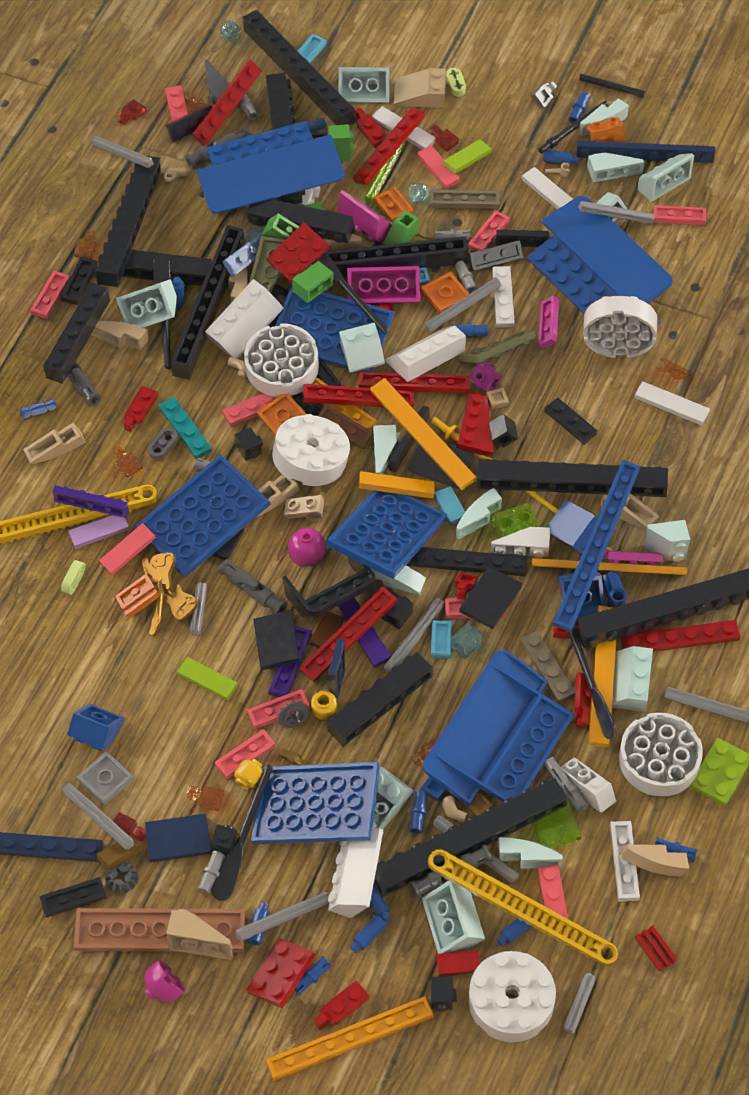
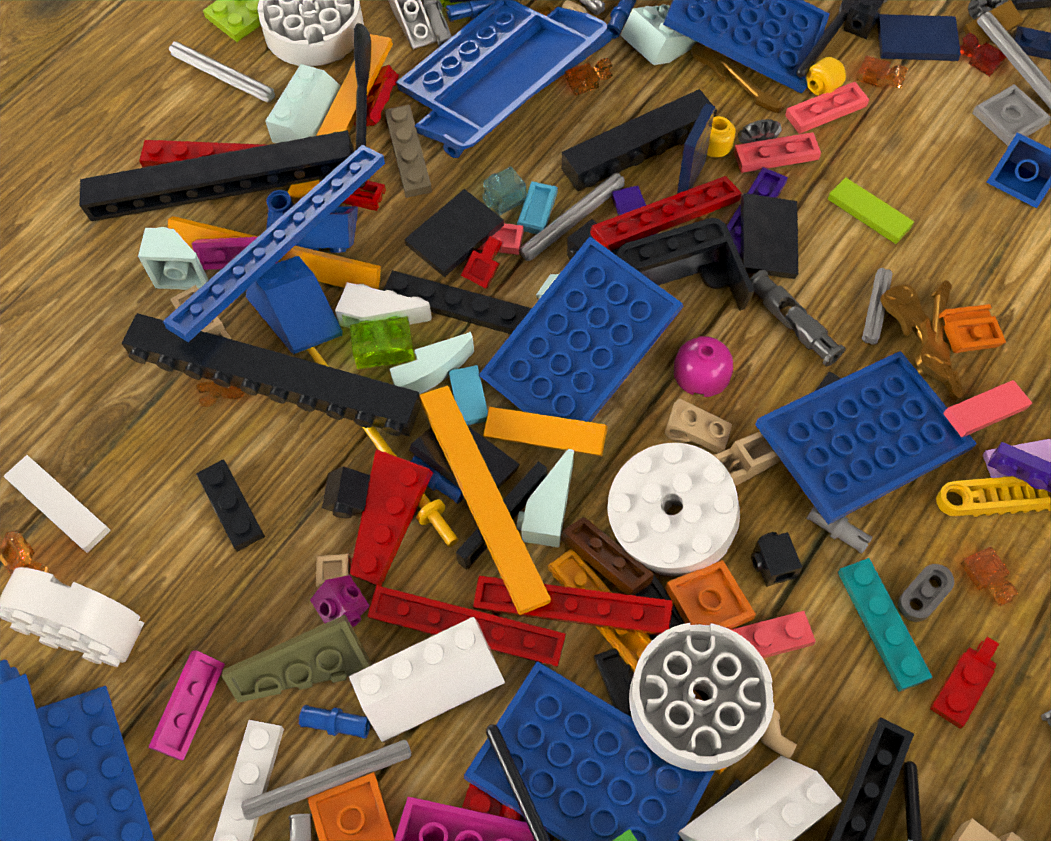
camera: 165 degrees left, 5 degrees up
light aqua slope [339,323,385,373] -> none

